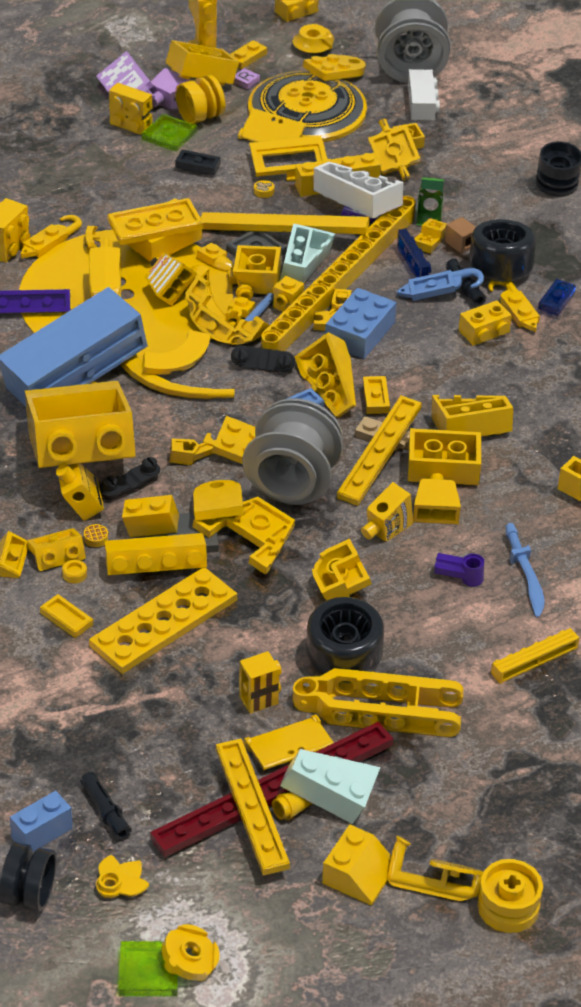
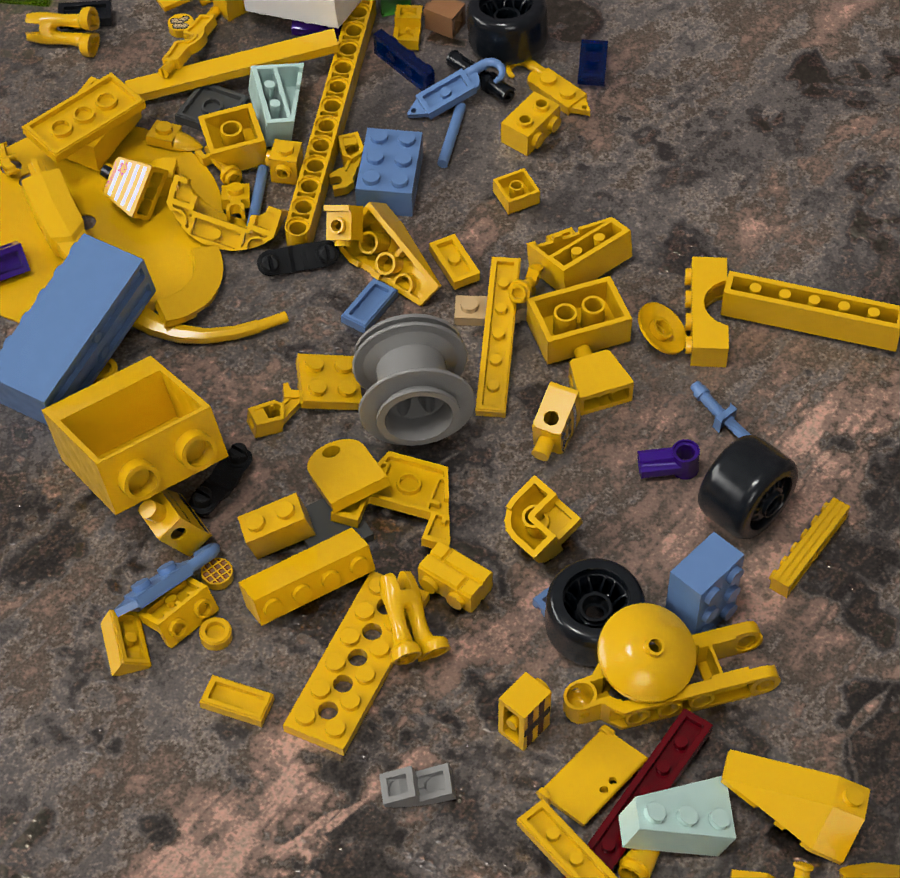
camera: 20 degrees left, 10 degrees up
none -> yellow piece [25,6,100,57]
none -> medium blue plate [114,543,220,617]
none -> yellow piece [158,6,221,78]
none -> yellow brick [324,205,363,247]
none -> yellow piece [379,571,451,665]
none -> light grey slope [379,763,456,808]
none -> yellow brick [418,541,493,613]
none -> medium blue bar [437,102,466,168]
none -> yellow piece [493,168,540,215]
none -> yellow hinge [508,263,544,304]
none -> yellow dish [597,603,696,703]
none -> yellow dish [638,302,687,355]
none -> medium blue brick [665,532,745,635]
none -> yellow arch [684,256,729,368]
none -> black wheel [698,435,798,539]
none -> yellow wedge [721,749,871,865]

